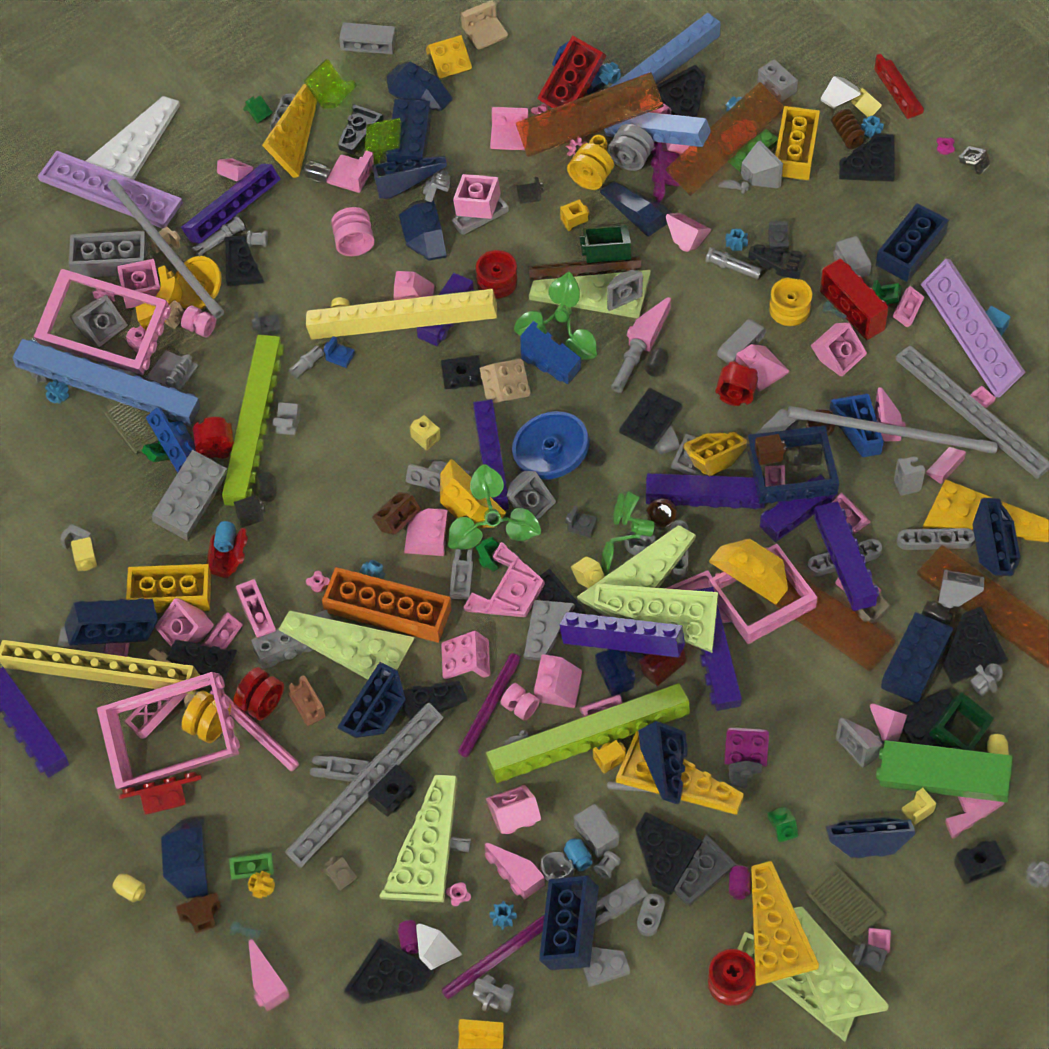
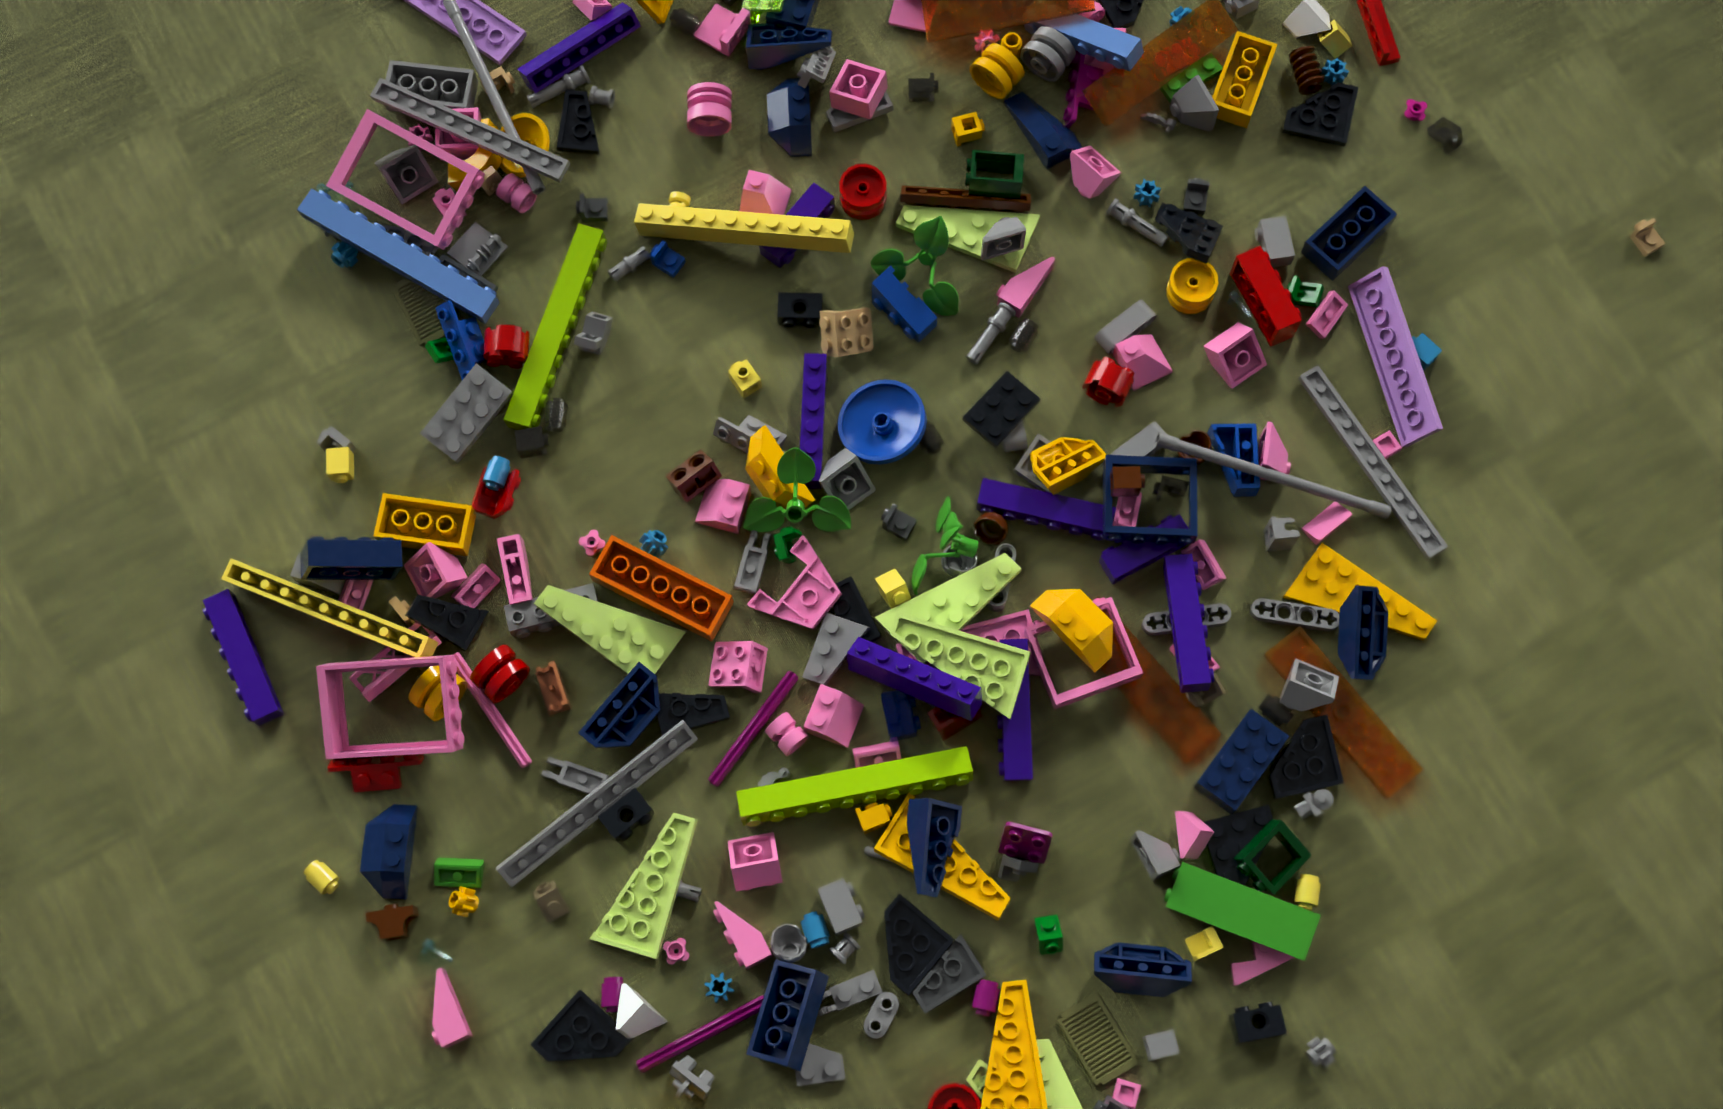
camera: 10 degrees right, 15 degrees up
none -> light grey plate [370,78,570,182]
none -> light grey panel [1142,1029,1179,1061]

